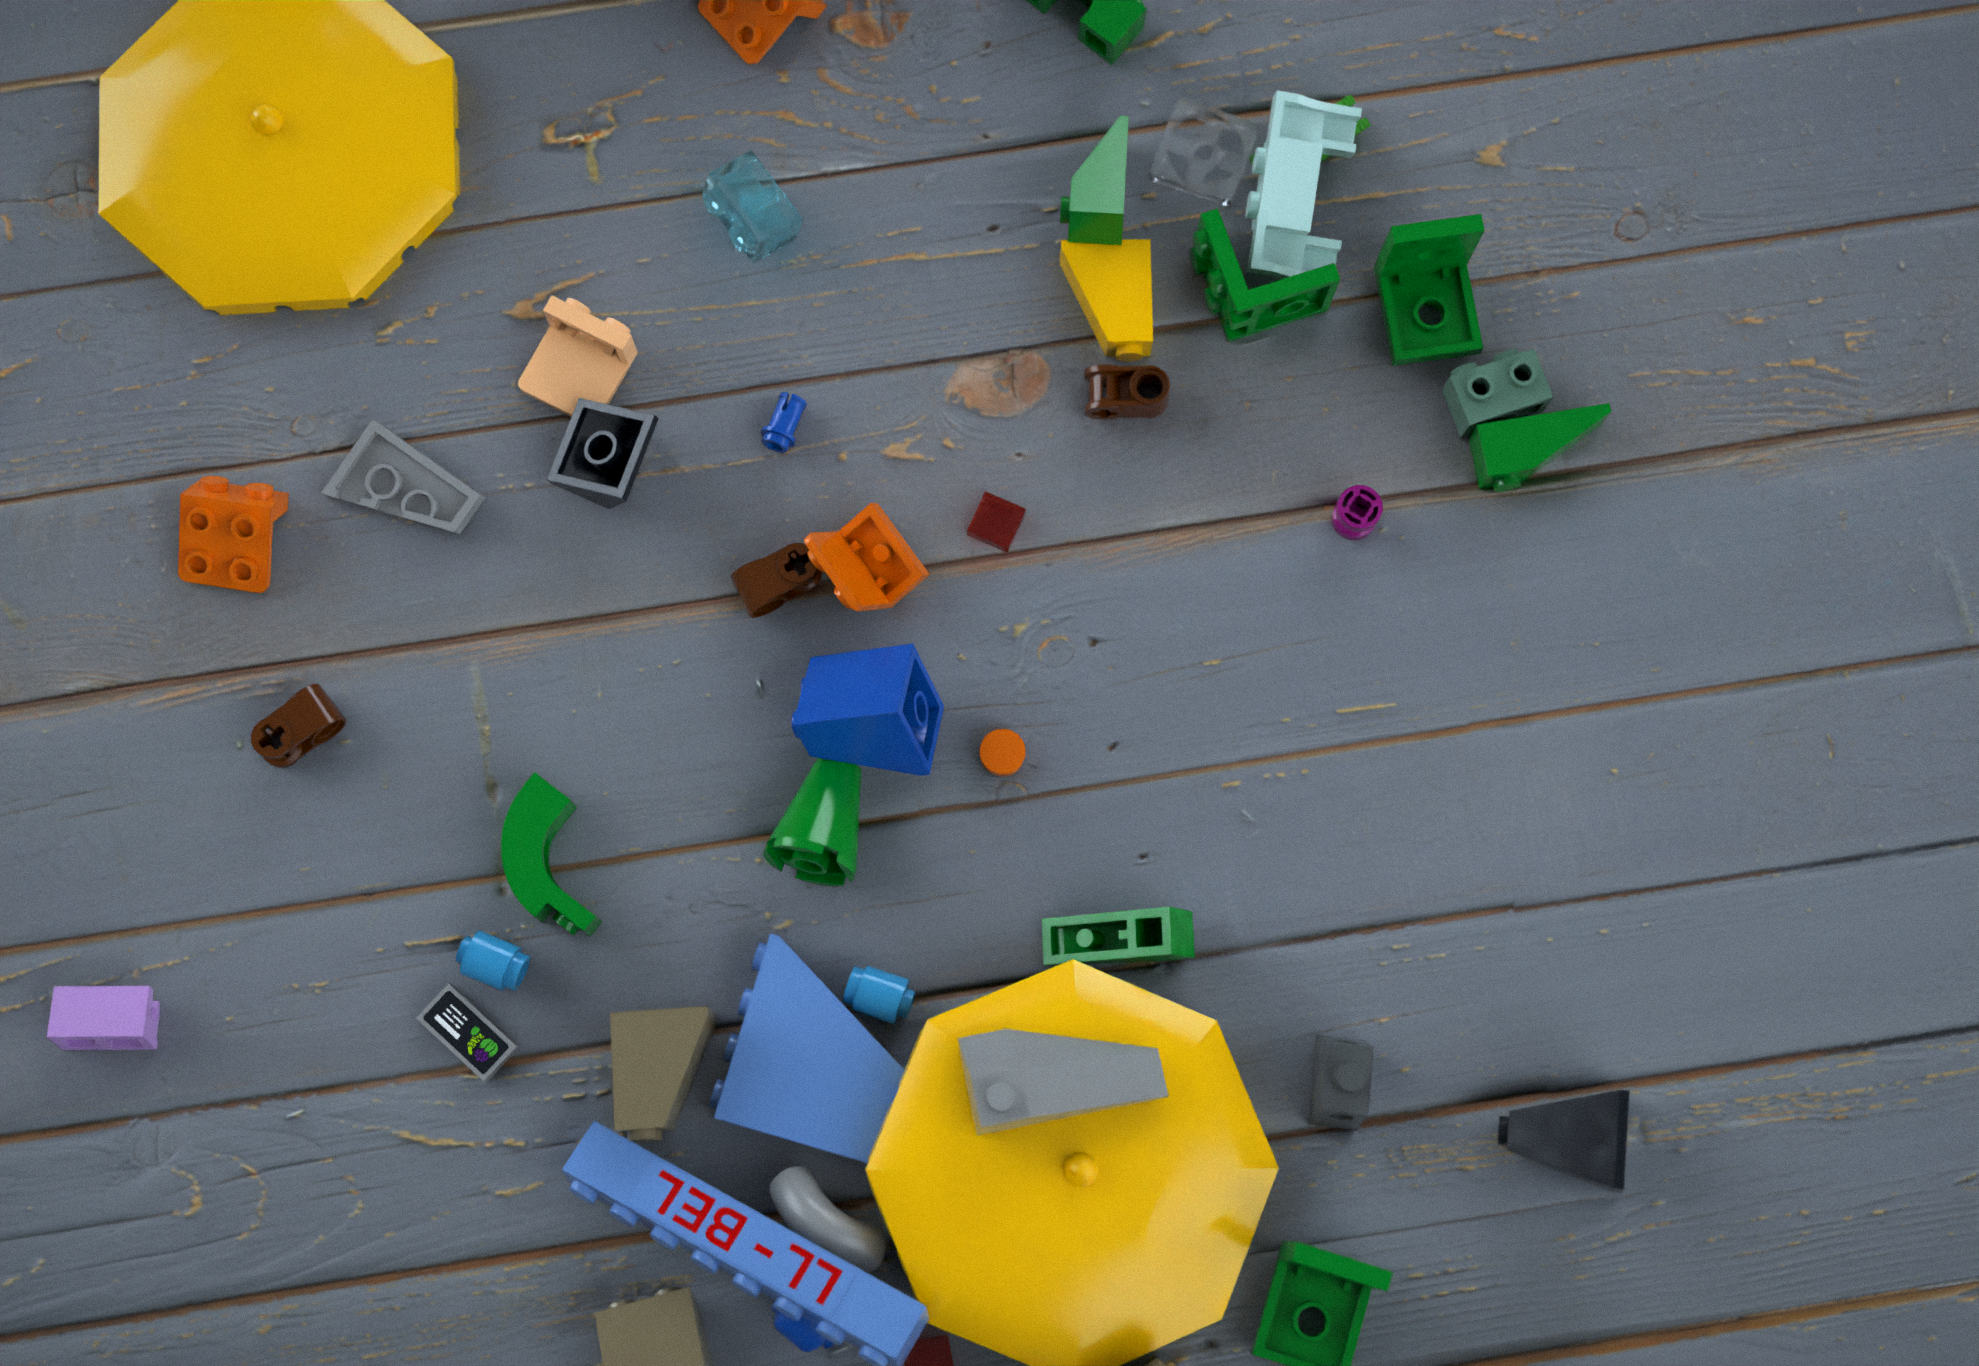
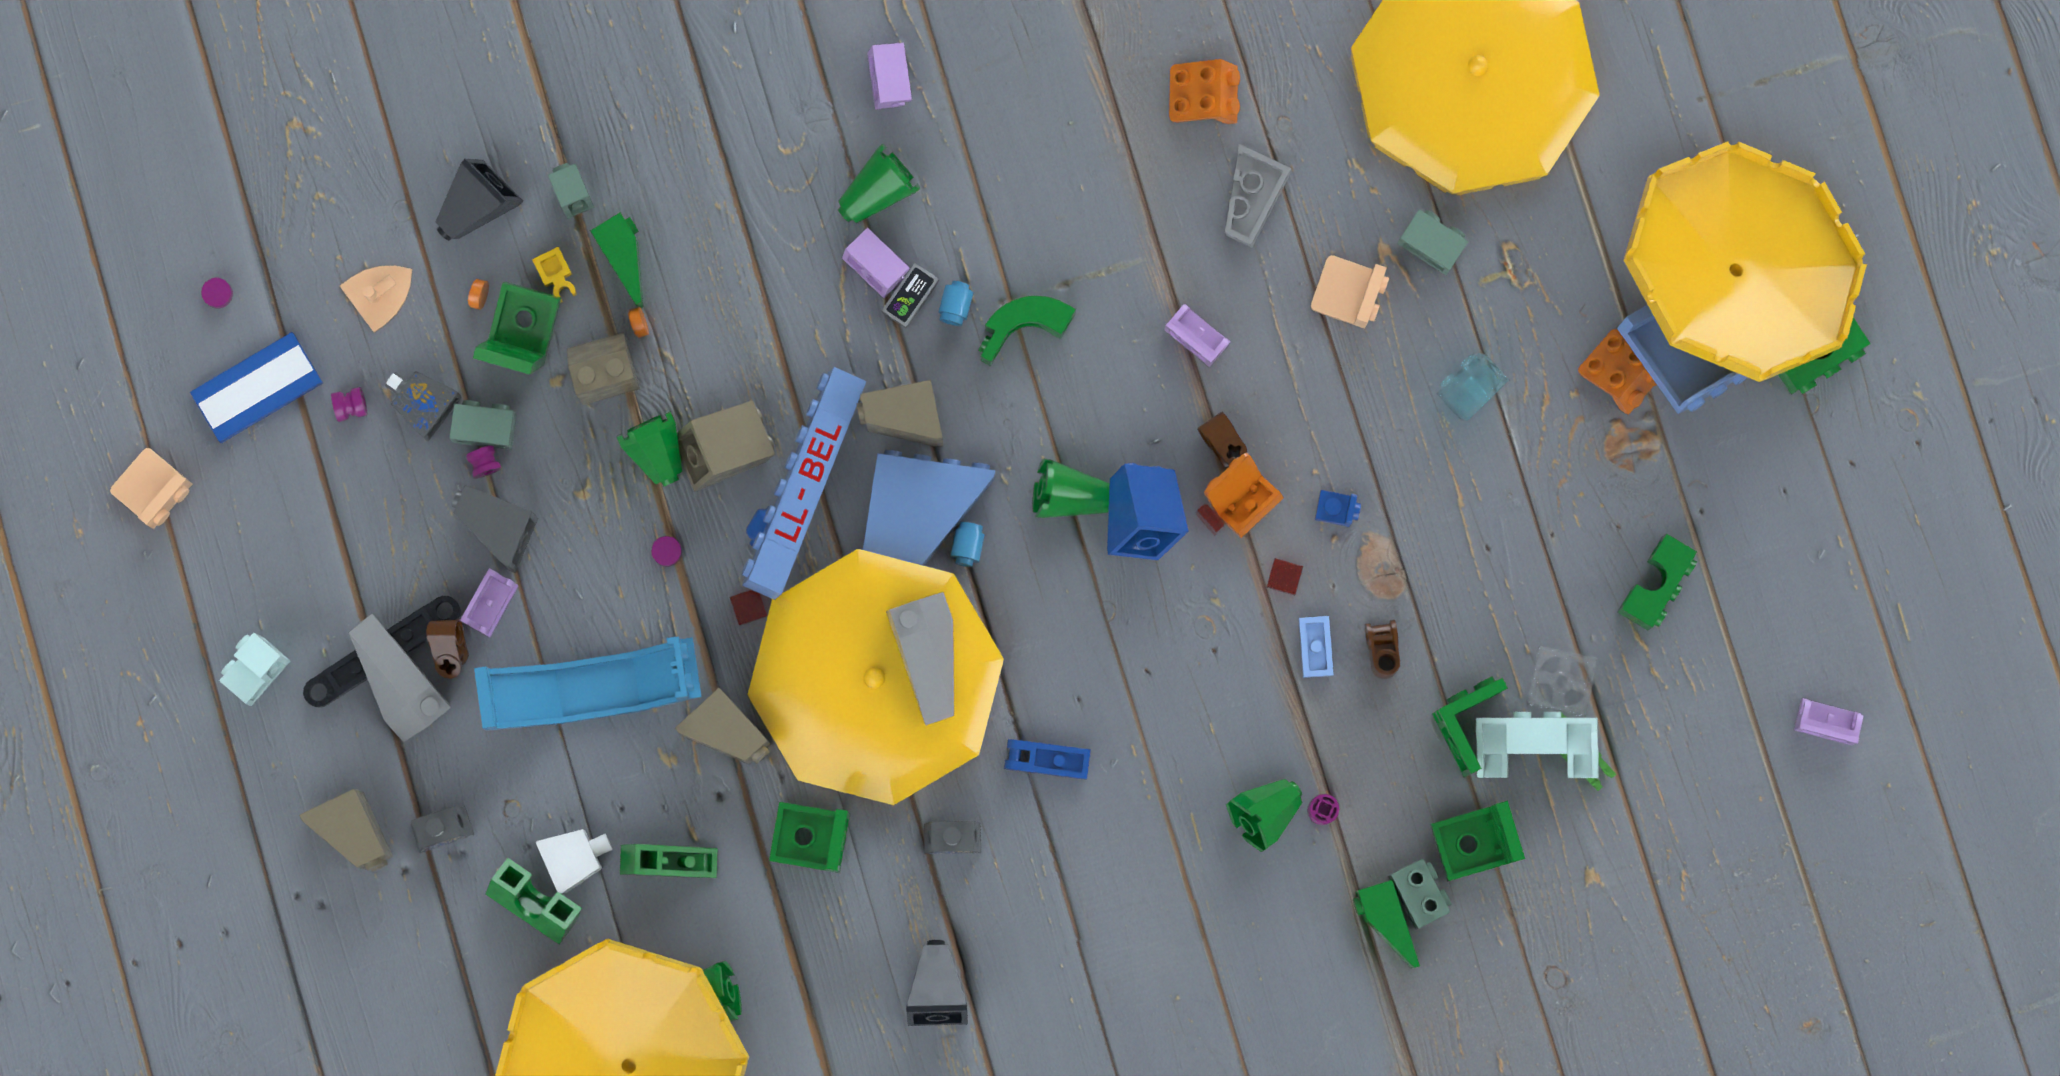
camera: 80 degrees right, 5 degrees up
reddish brown piece [251,684,347,768] -> none
black slope [546,398,659,509] -> none
blue pin [761,392,807,453] -> none
light grey cylinder [770,1166,886,1273] -> none
orange tile [979,729,1026,777] -> none
green slope [1042,906,1195,966] -> none
yellow slope [1059,239,1153,362] -> none
slope [1060,116,1129,245] -> none
none -> green cone [838,144,920,223]
none -> lavender hinge [842,228,910,298]
none -> blue plate [1004,739,1091,780]
none -> lavender hinge [1165,304,1230,367]
none -> clear red tile [1196,504,1224,536]
none -> green cone [1225,779,1302,852]
none -> light blue plate [1298,616,1334,678]
none -> blue bracket [1315,490,1361,527]
none -> sand green brick [1397,209,1469,276]

